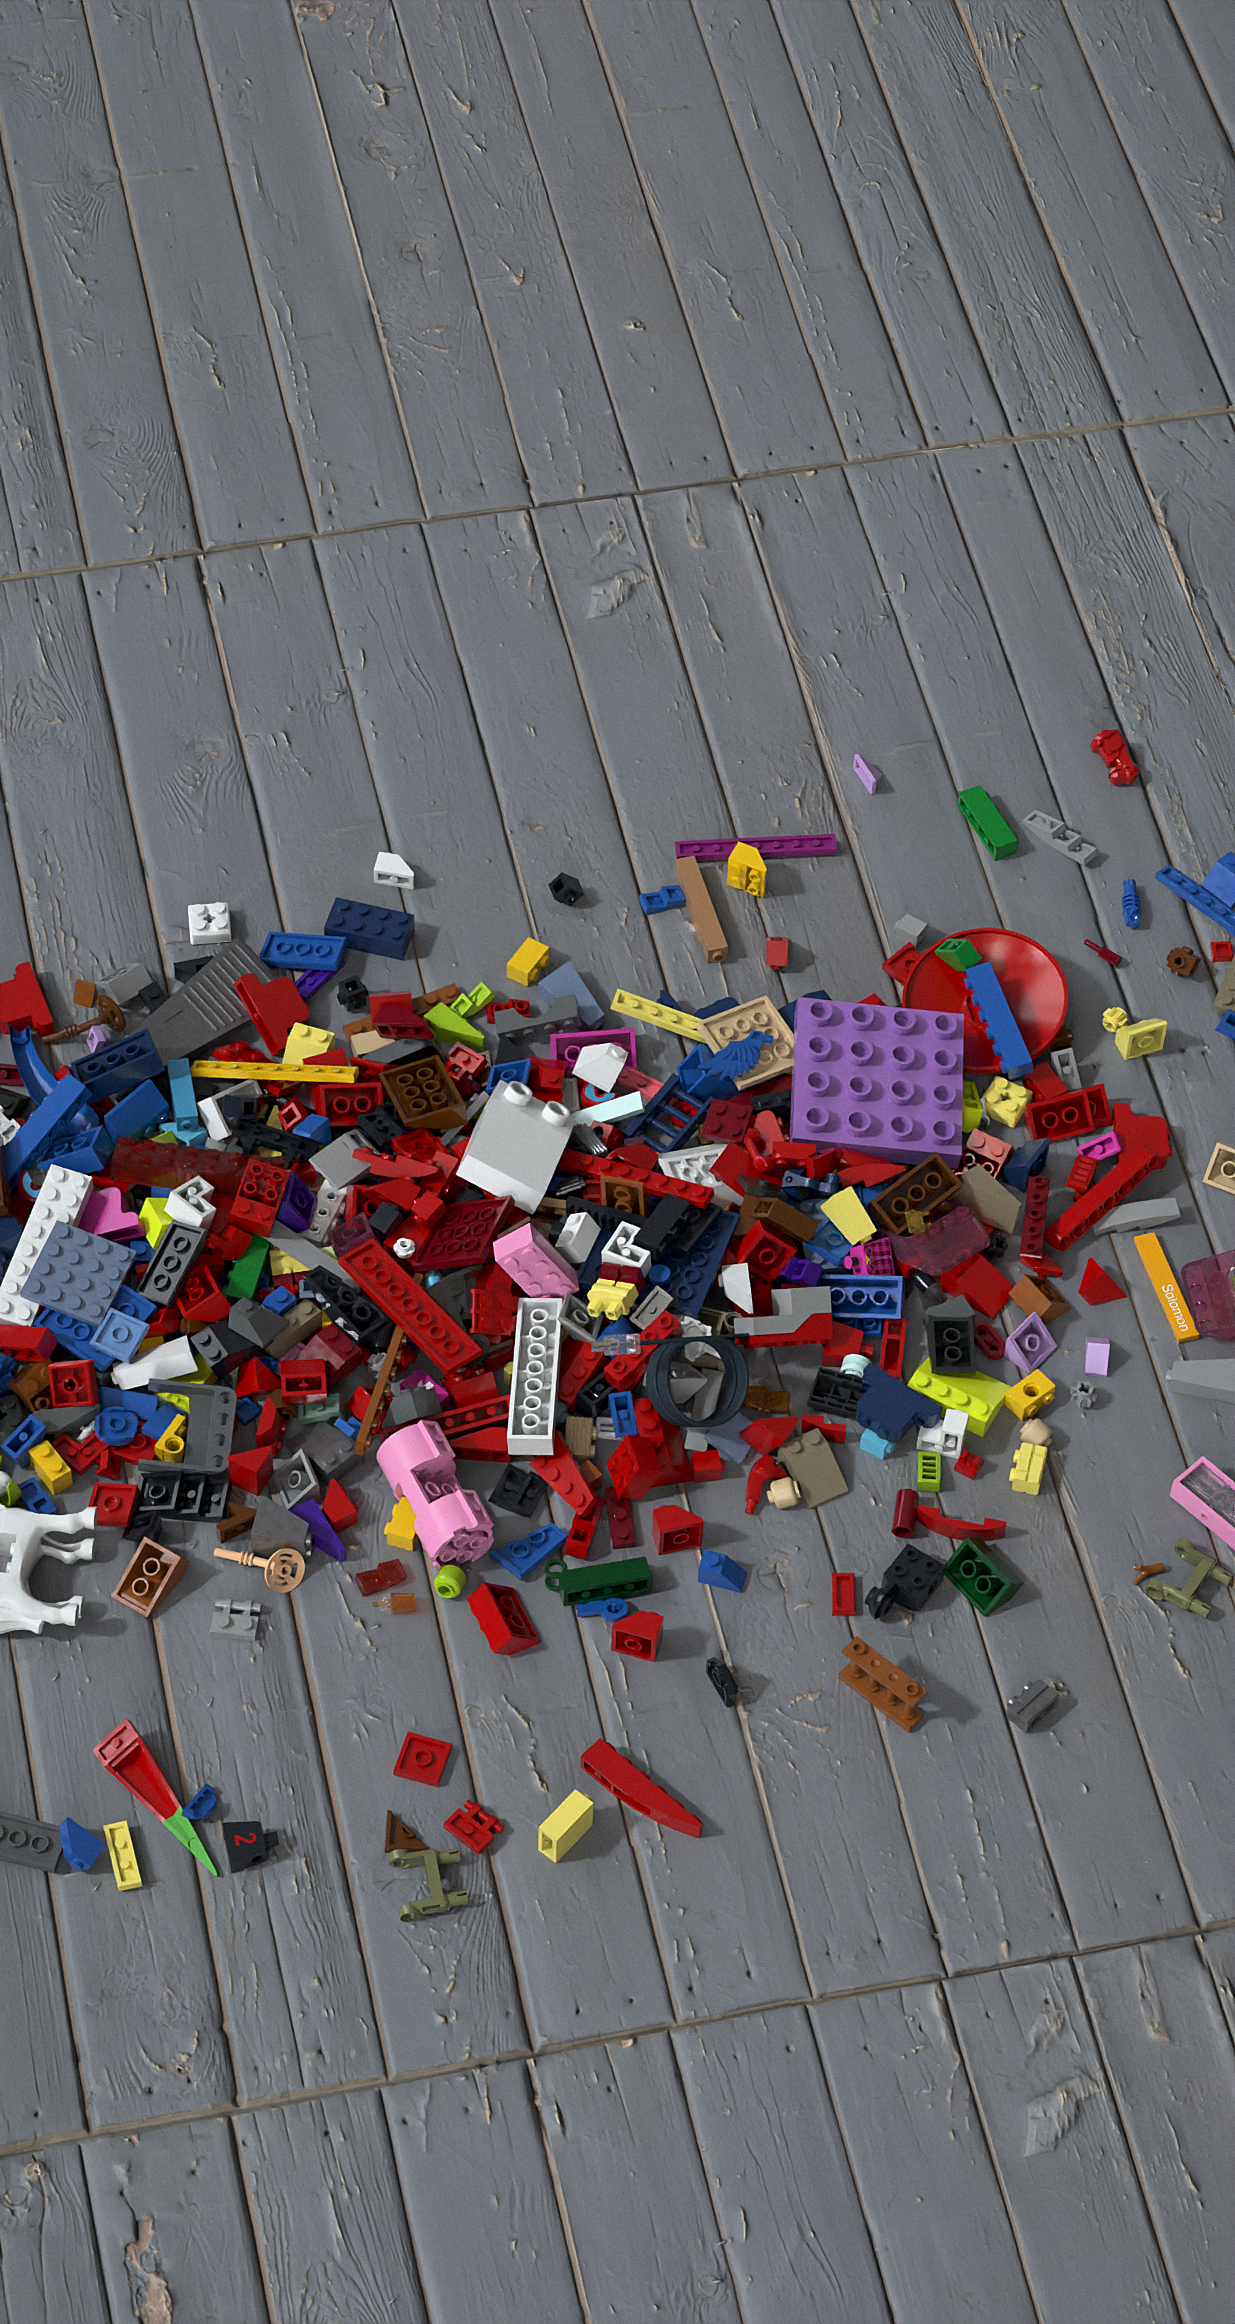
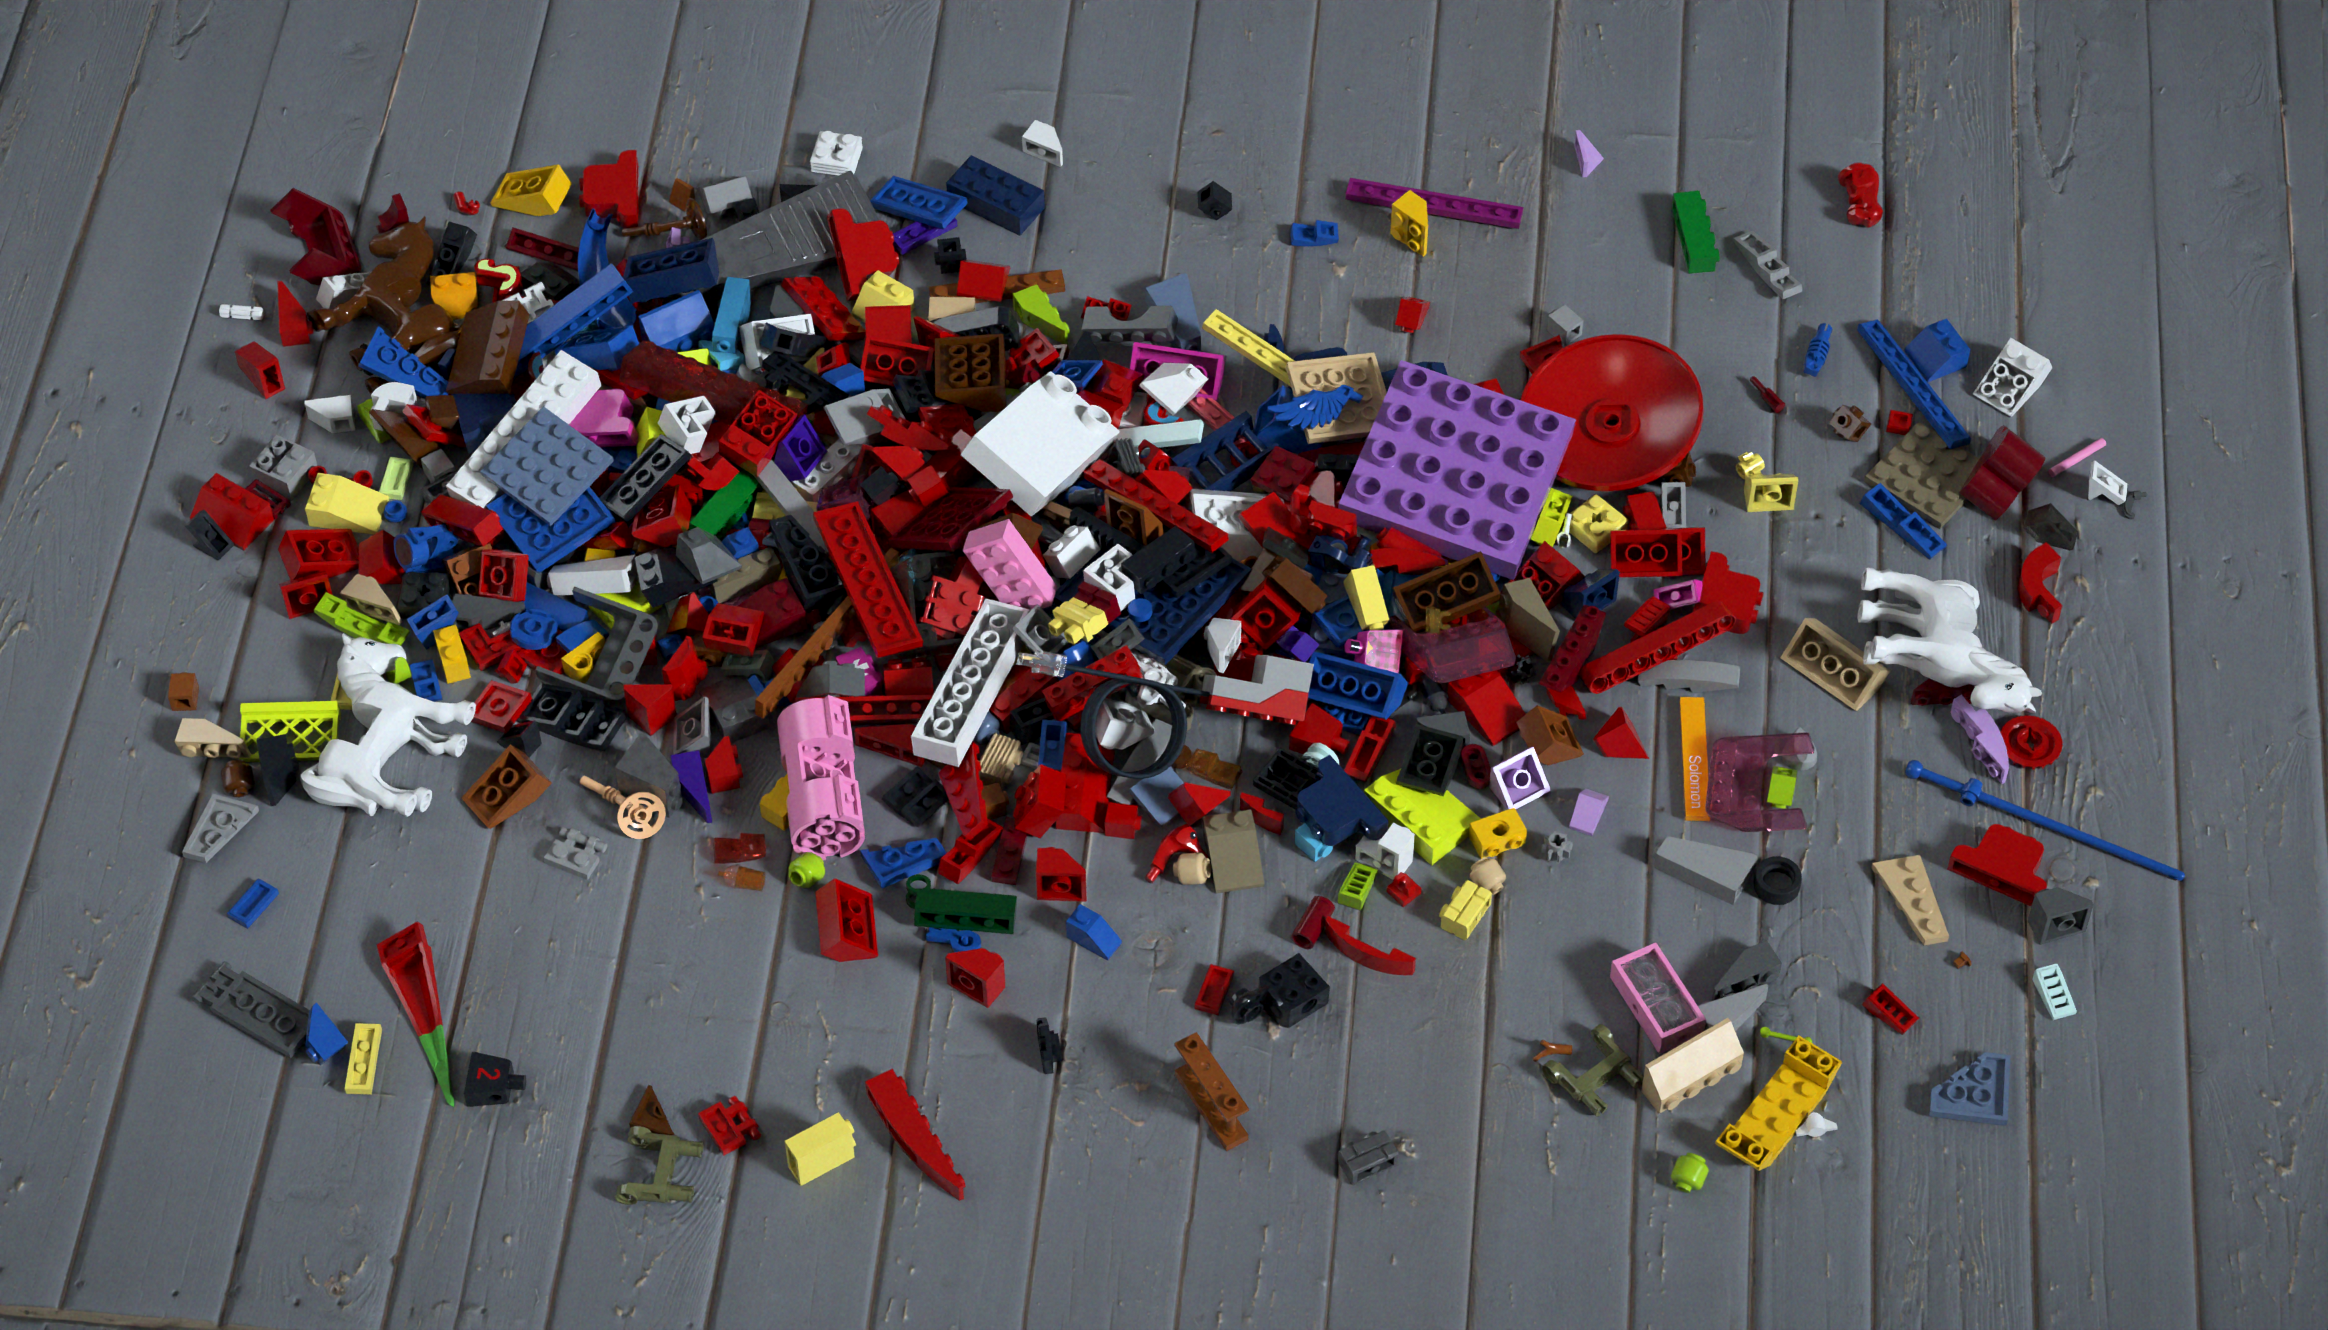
camera: 20 degrees right, 0 degrees up
medium blue tile [89,1307,150,1364] -> none
blue plate [181,1783,217,1820] -> none
yellow tile [190,1060,359,1083] -> none
reddish brown slope [216,1503,257,1543] -> none
dark red slope [372,1005,434,1039] -> none
red tile [393,1732,452,1787] -> none
white plate [394,1238,415,1258] -> none
lime slope [450,982,496,1019] -> none
yellow brick [507,937,551,987] -> none
medium nougat brick [674,856,728,963] -> none
red slope [807,1147,836,1180] -> none
green slope [934,938,982,971] -> none
dark green slope [944,1537,1024,1617] -> none
blue brick [964,962,1033,1080] -> none

